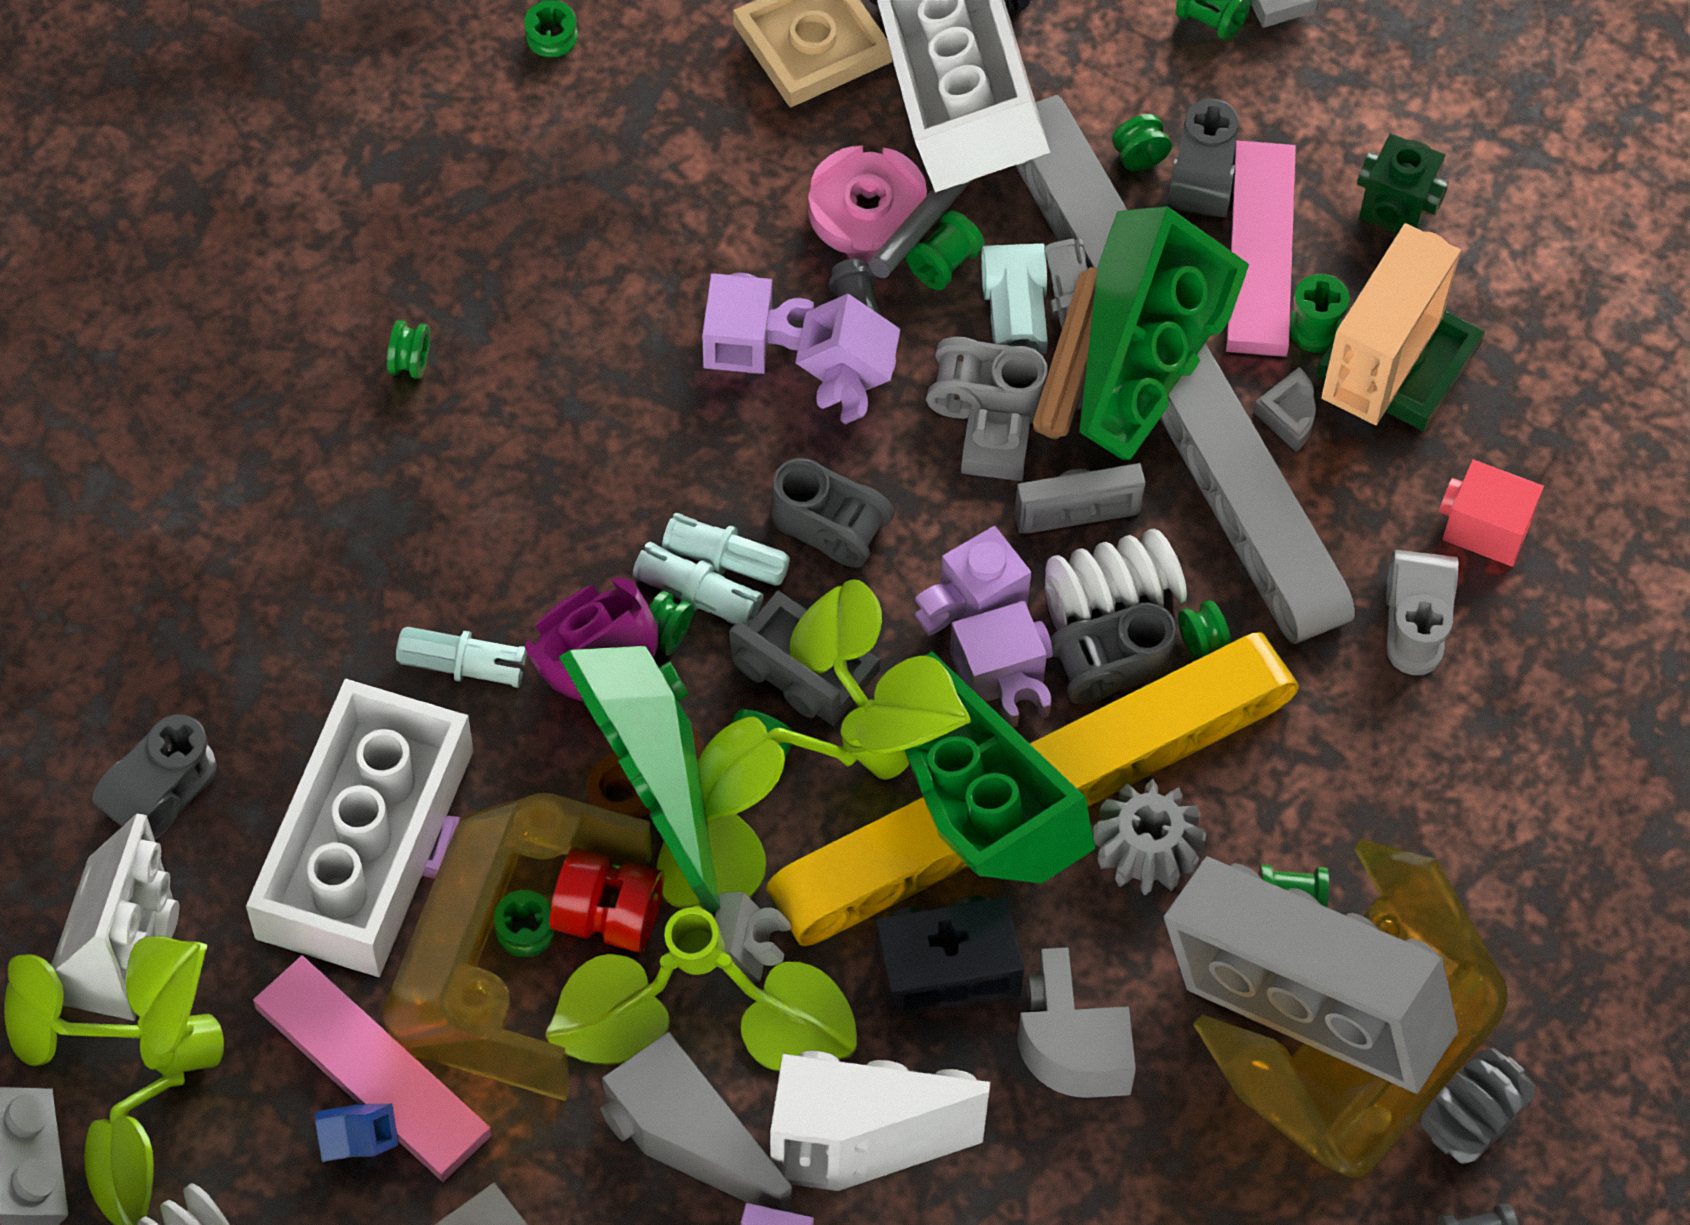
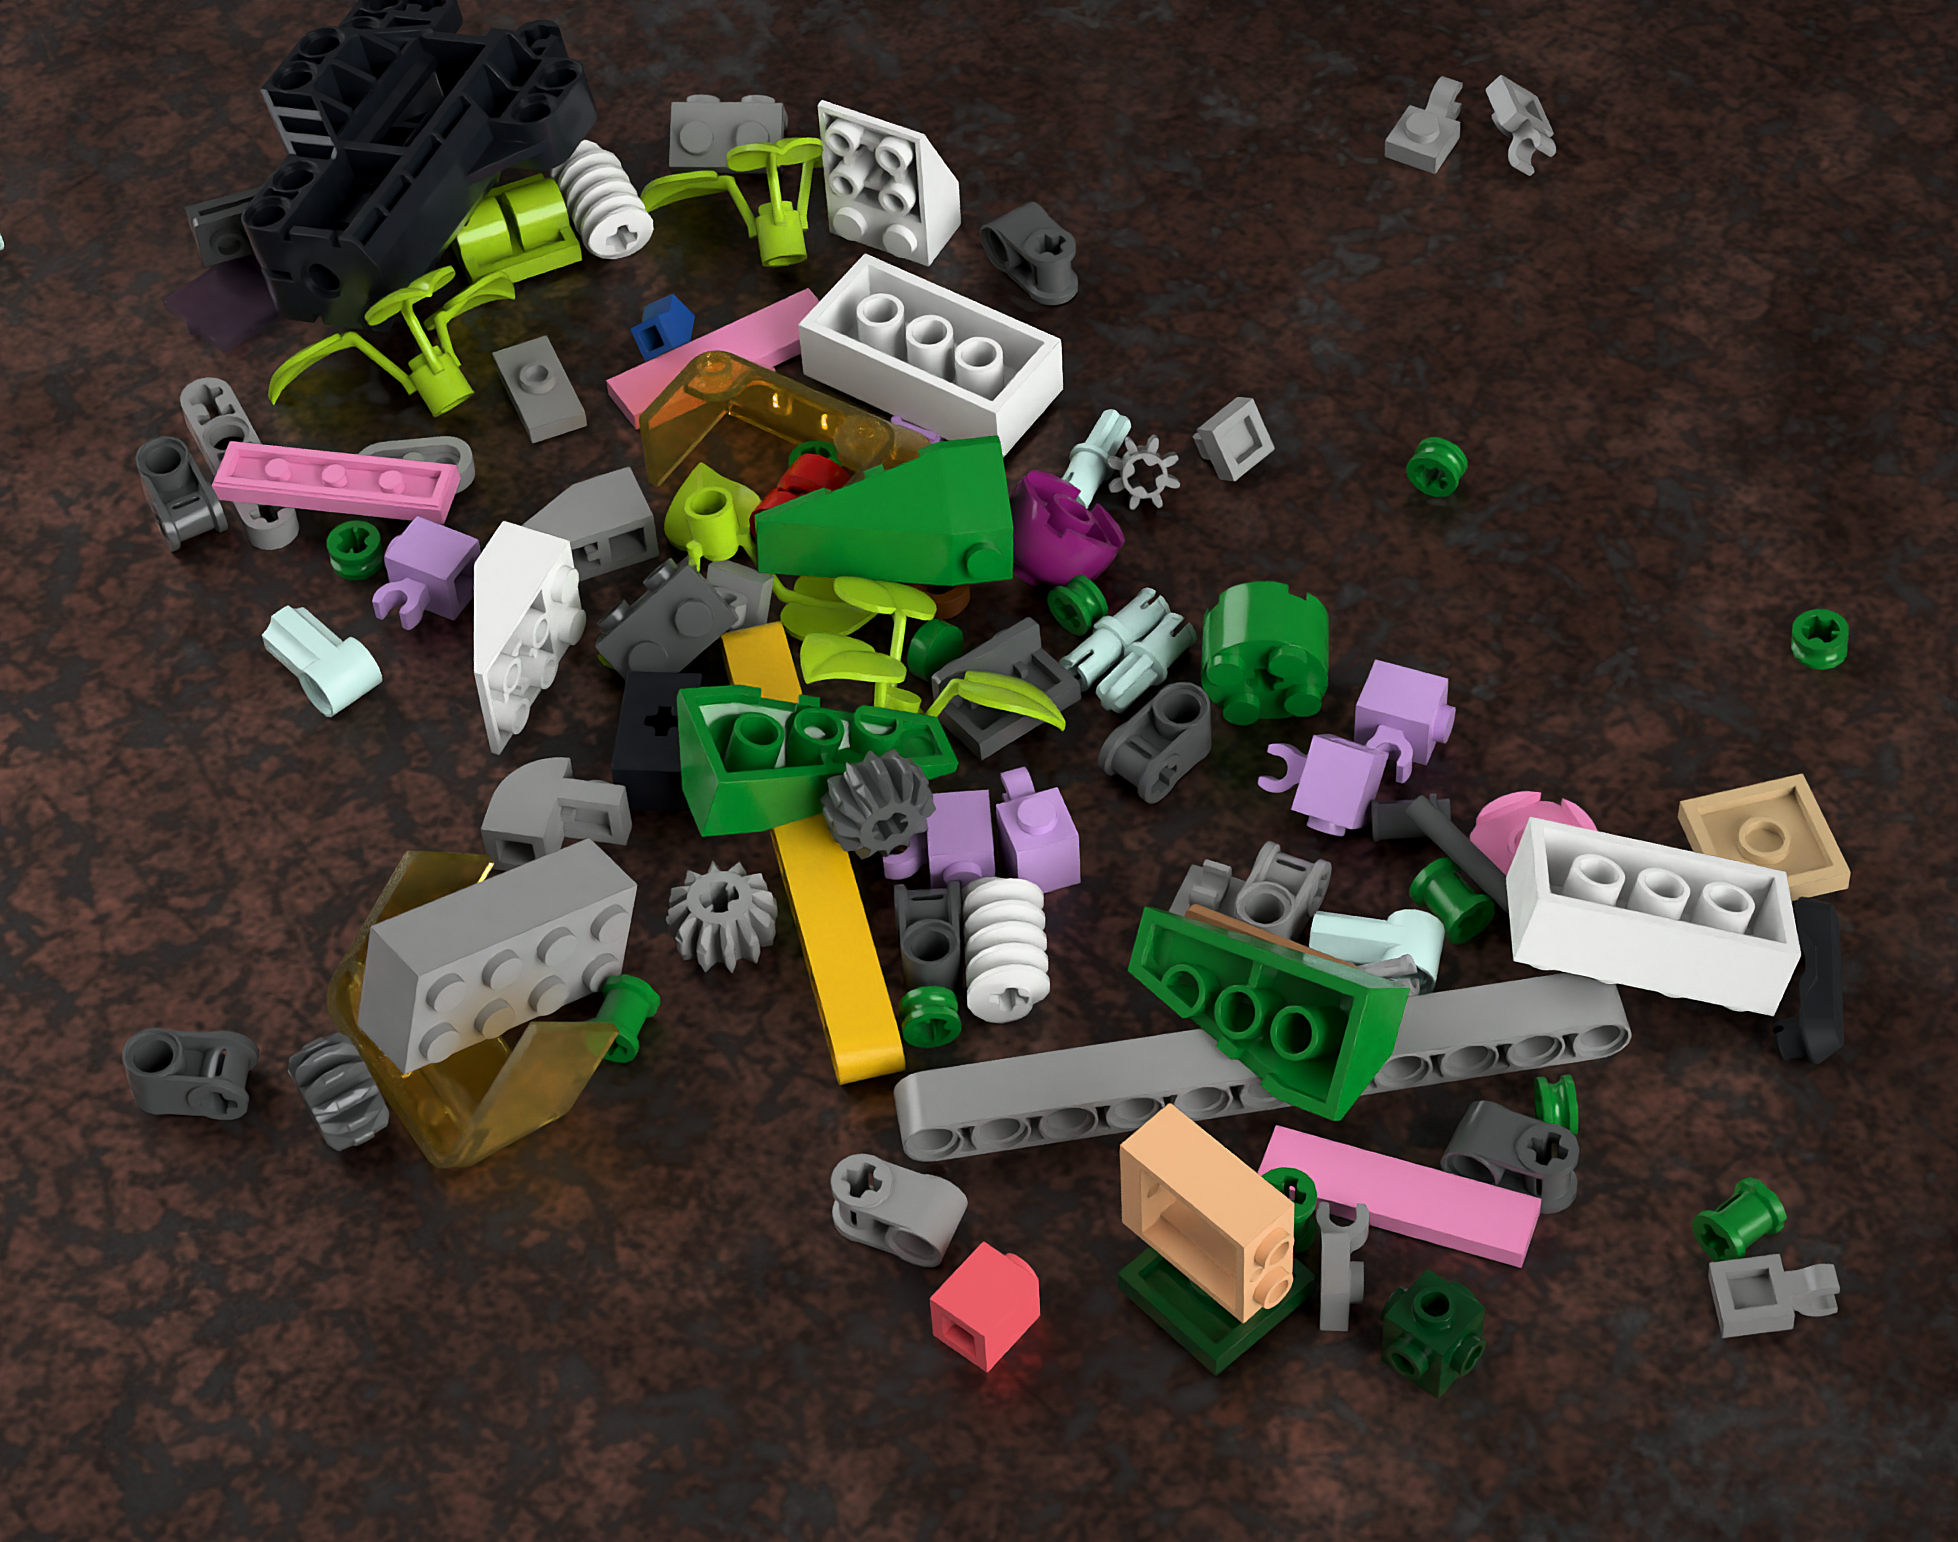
camera: 110 degrees right, 10 degrees down
light grey plate [1014,463,1145,534] -> none
none -> dark grey bracket [595,555,739,680]
none -> dark grey gear [820,749,936,860]
none -> light grey gear [1107,434,1180,510]
none -> light grey tile [1192,397,1275,481]
none -> green brick [1201,581,1329,726]
none -> light grey plate [1316,1202,1369,1331]

